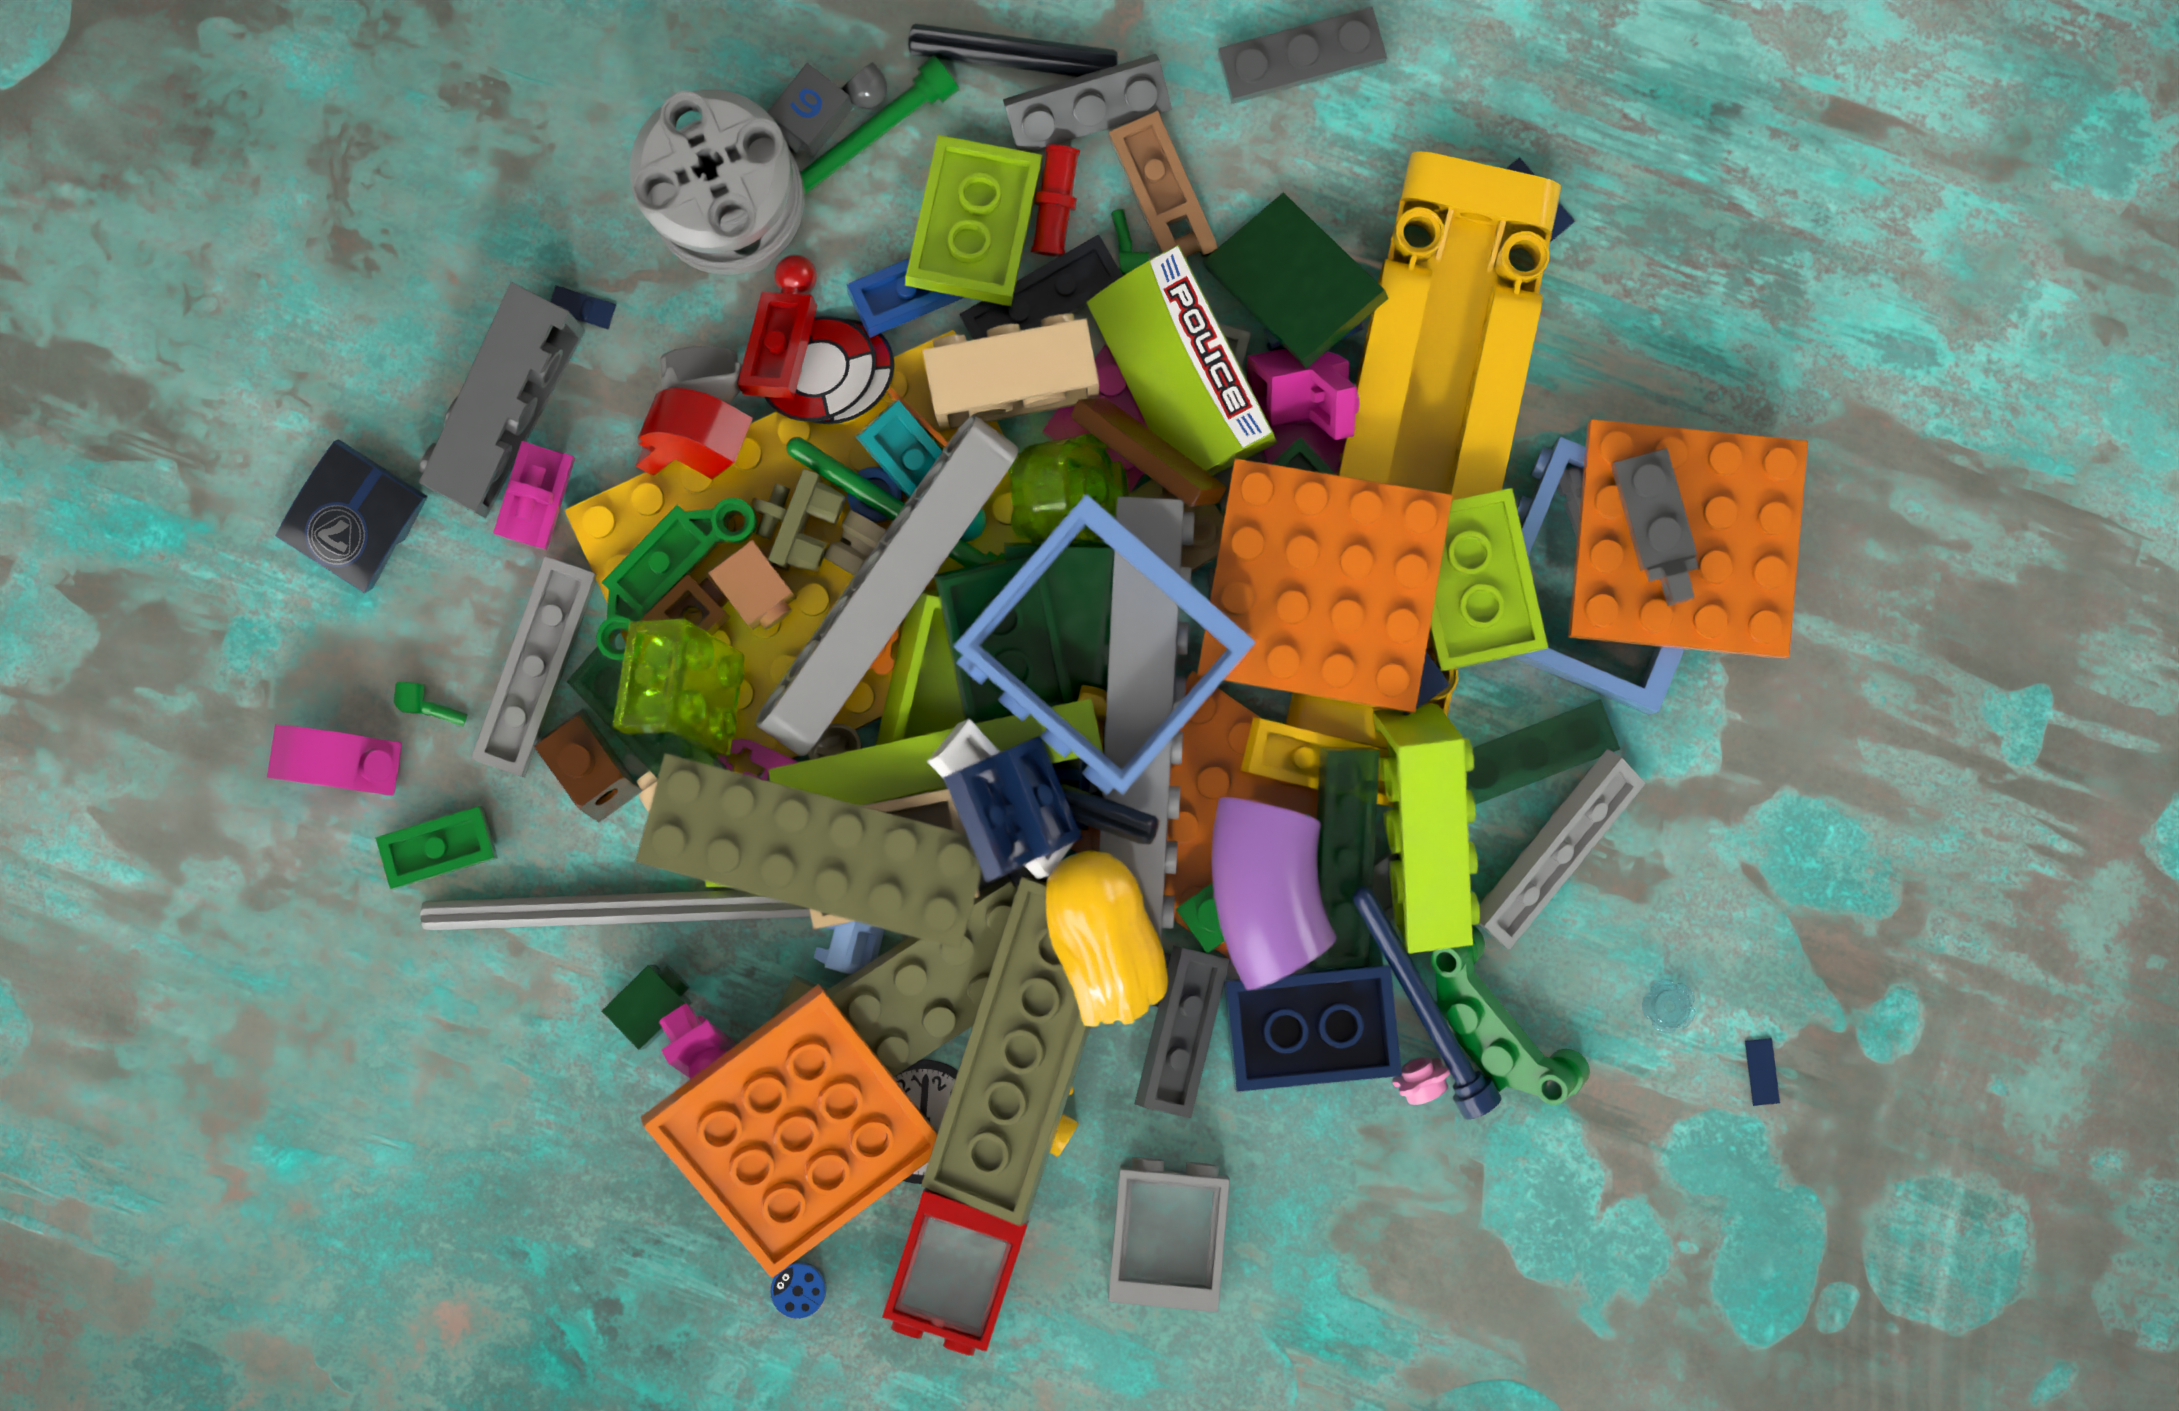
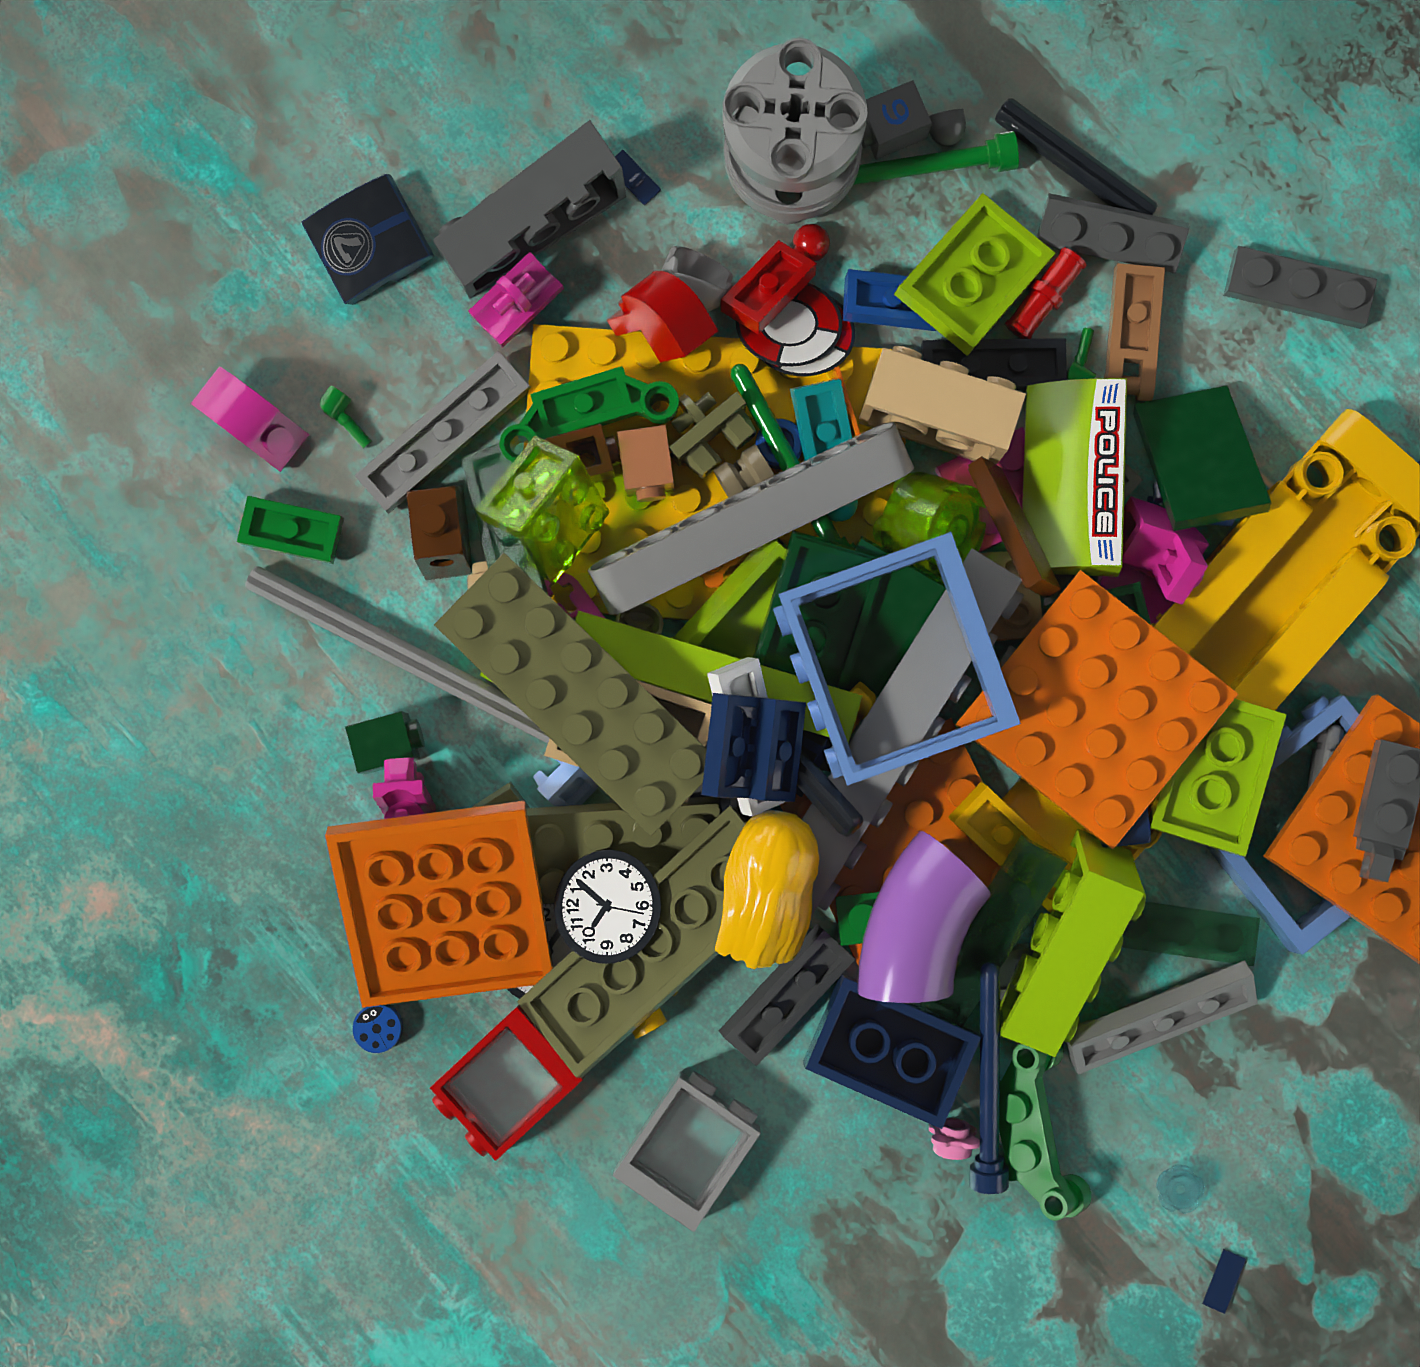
camera: 30 degrees right, 0 degrees up
none -> sticker [554,850,661,964]

